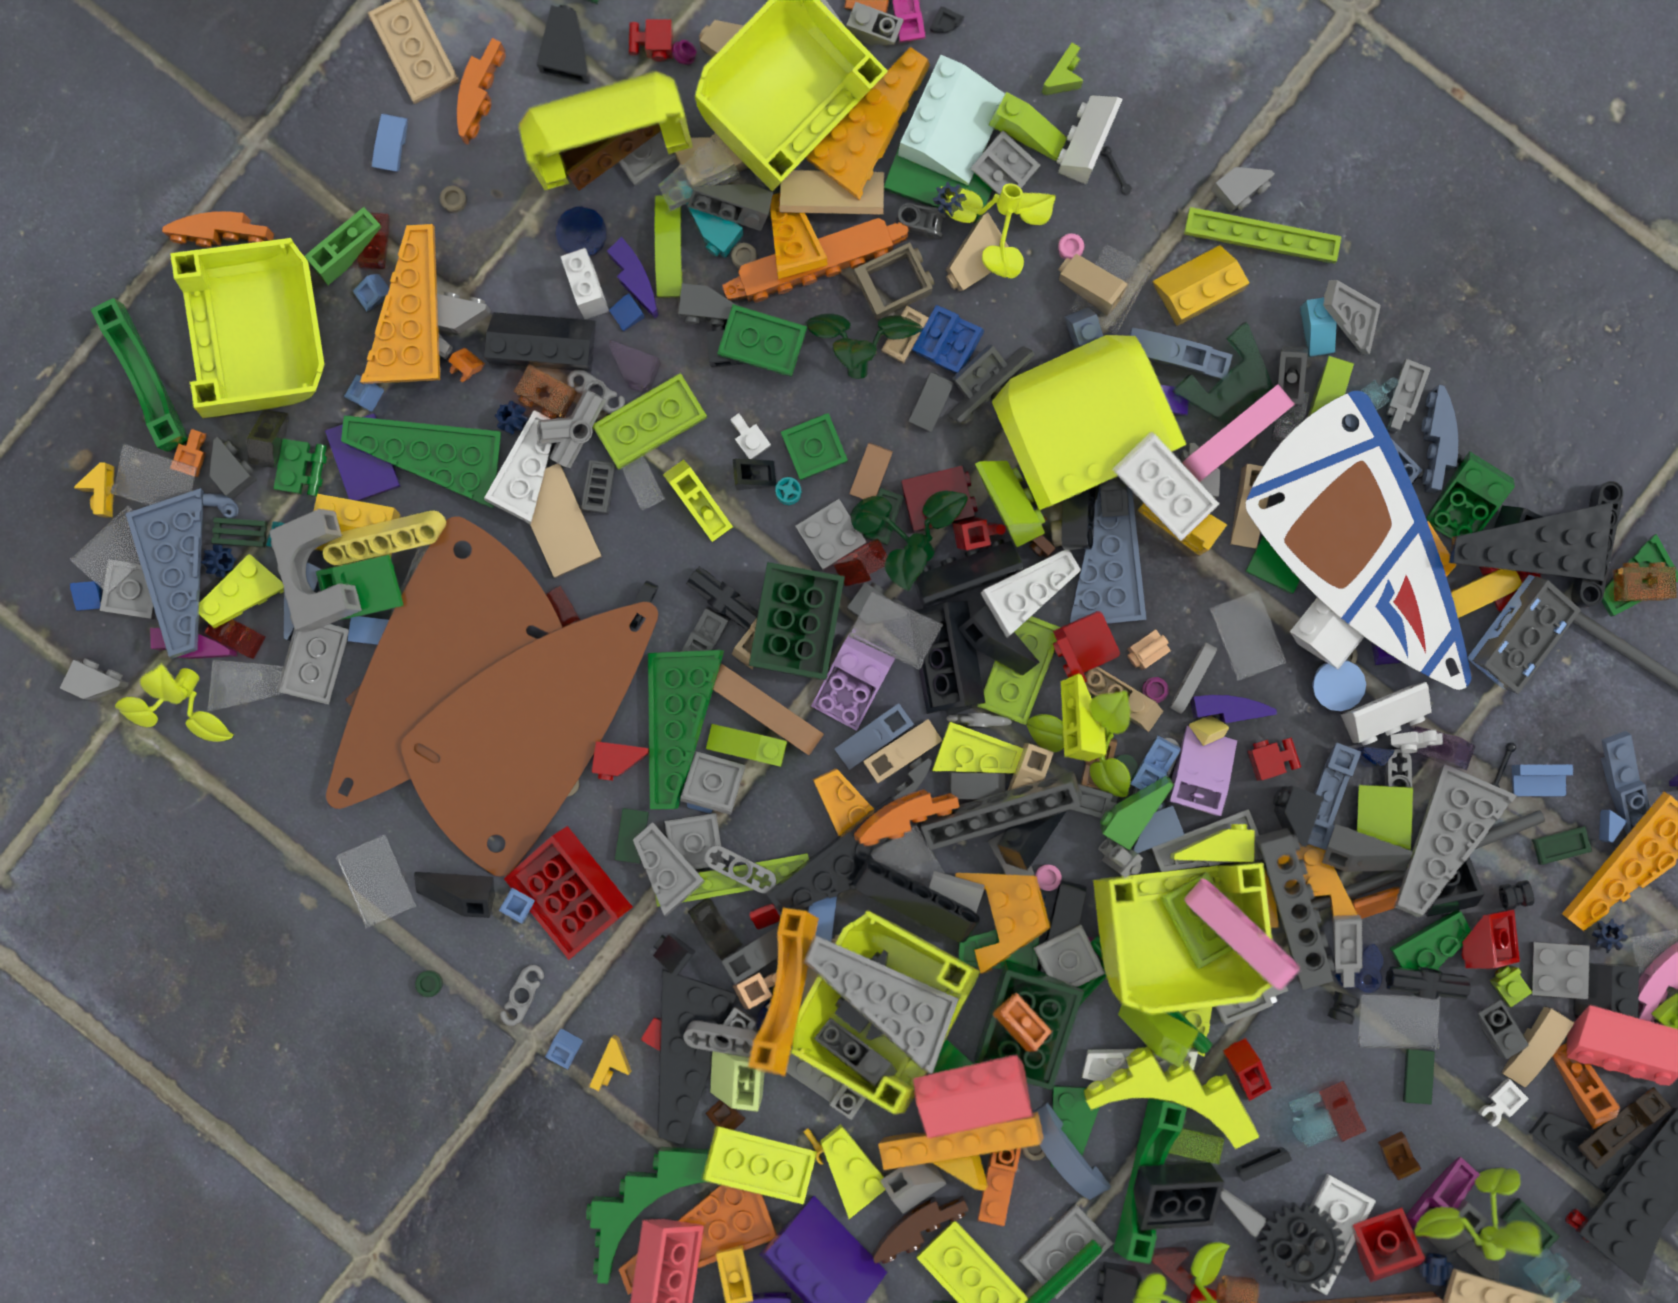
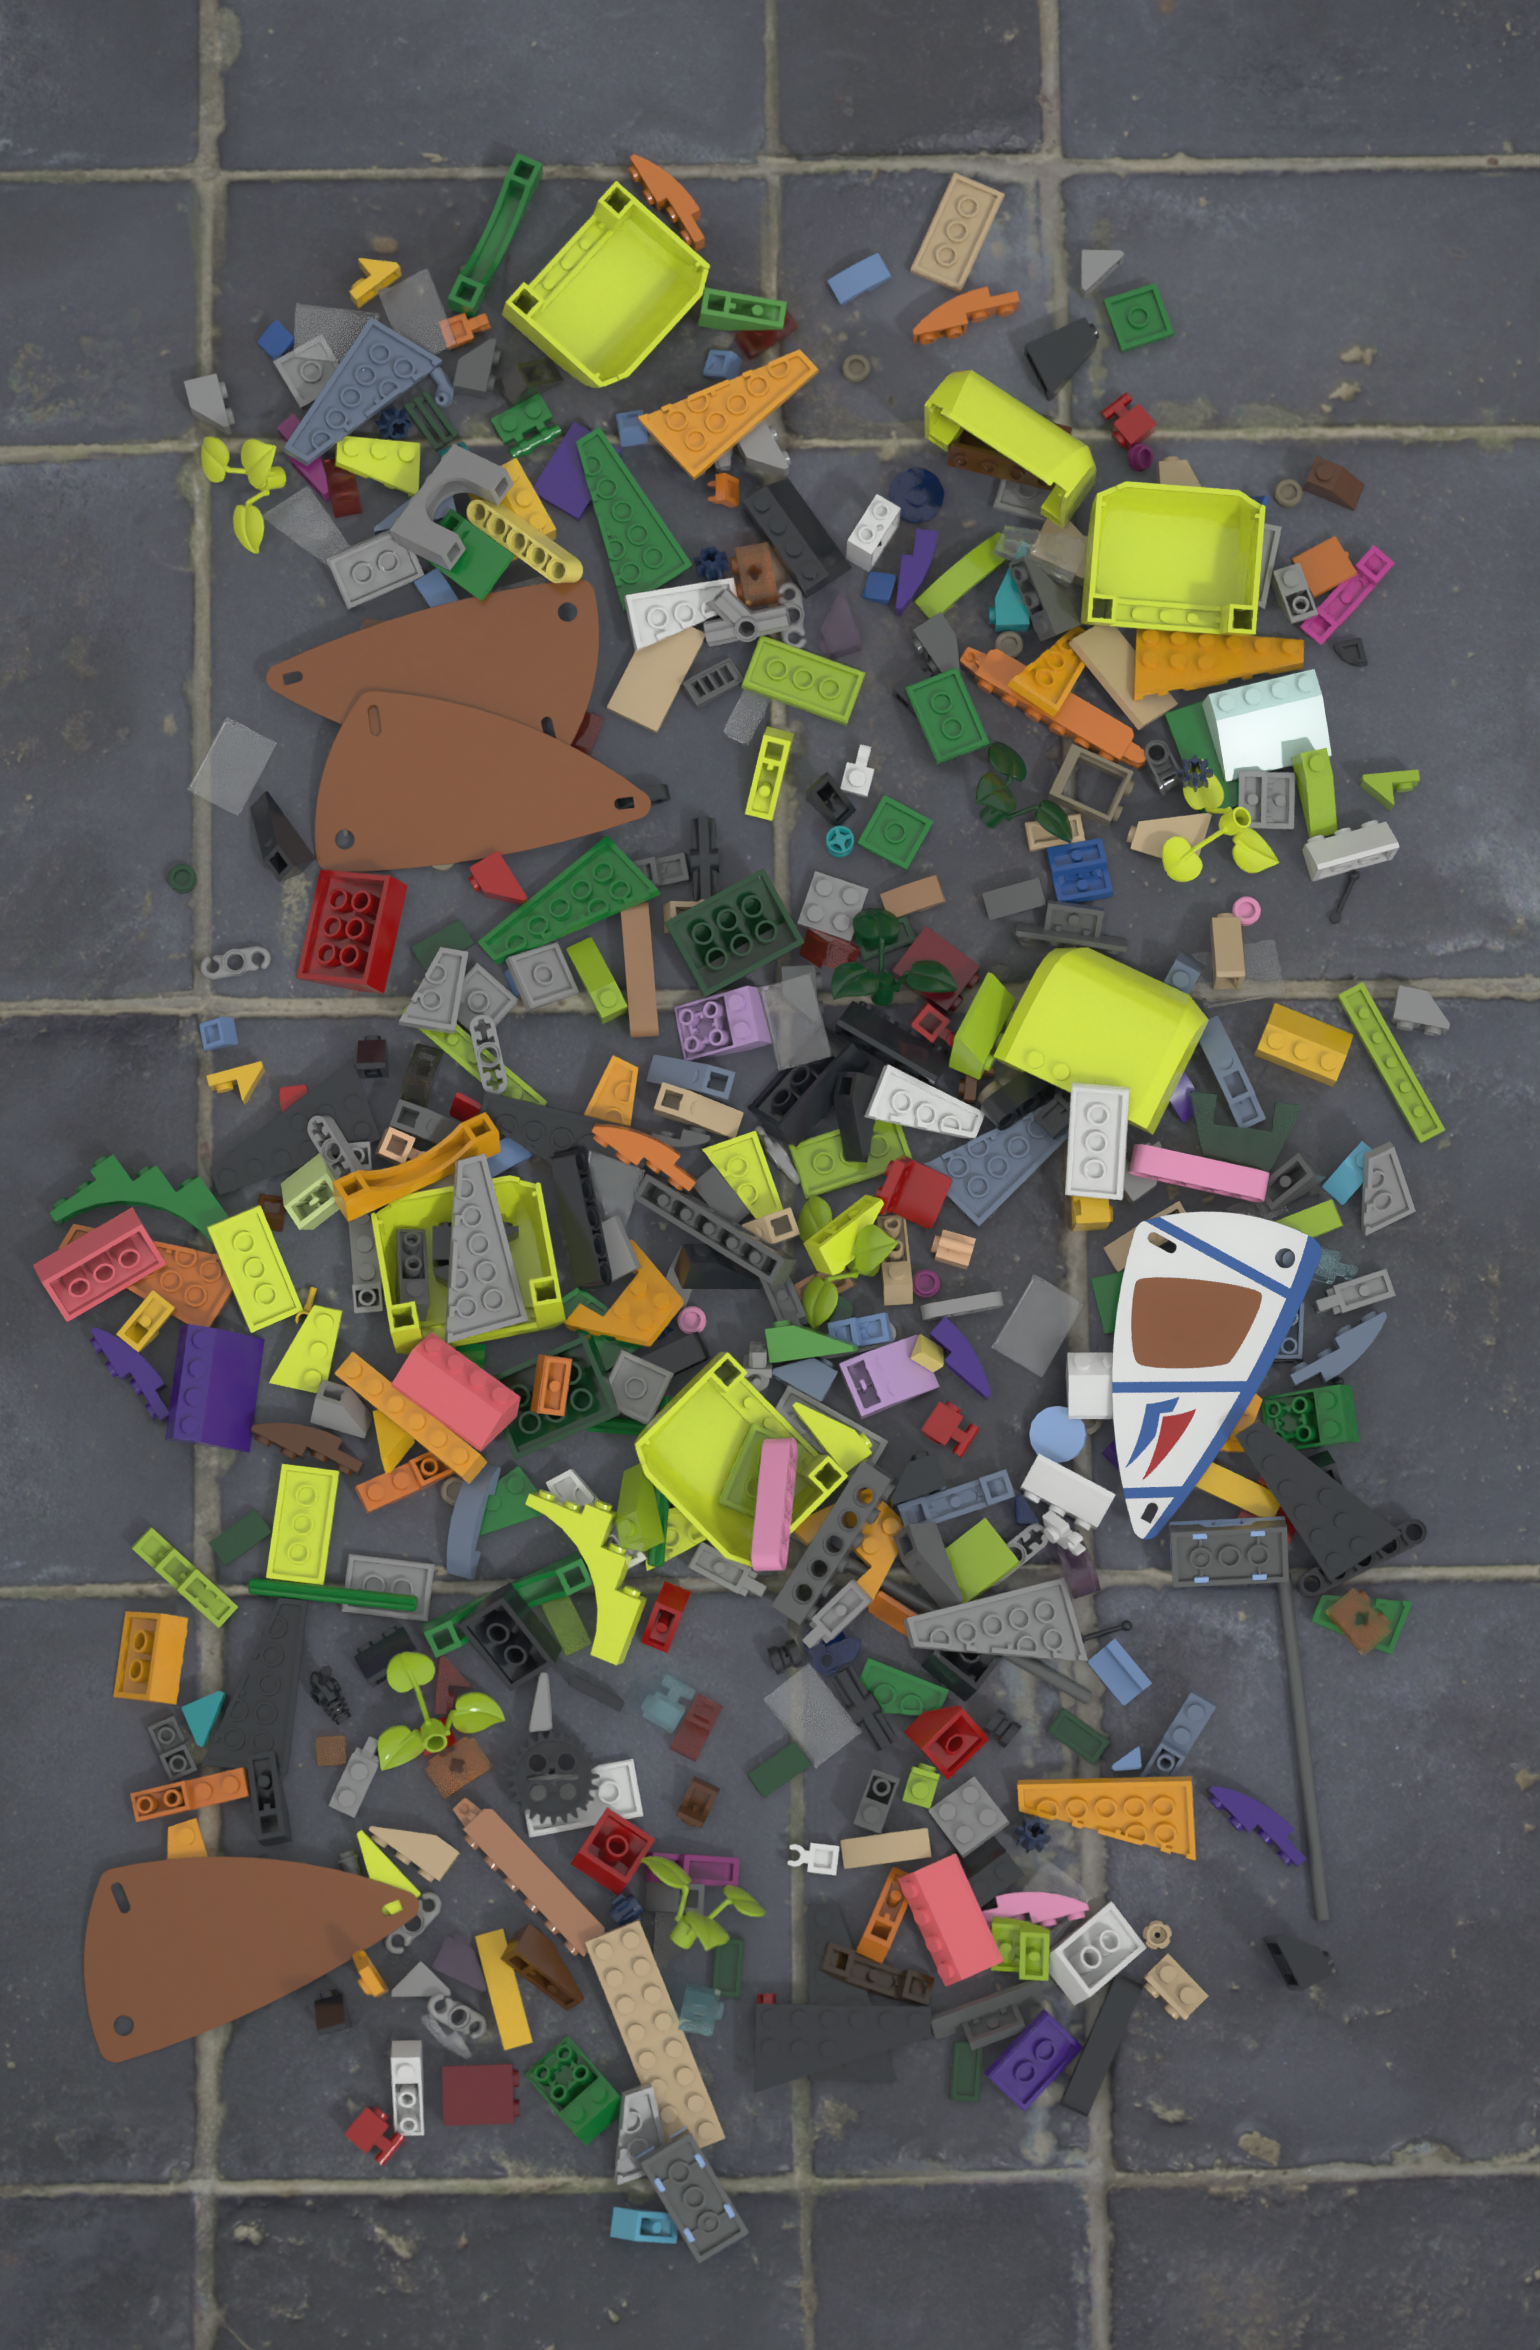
camera: 45 degrees right, 5 degrees down
medium blue slope [499,888,535,924] -> none

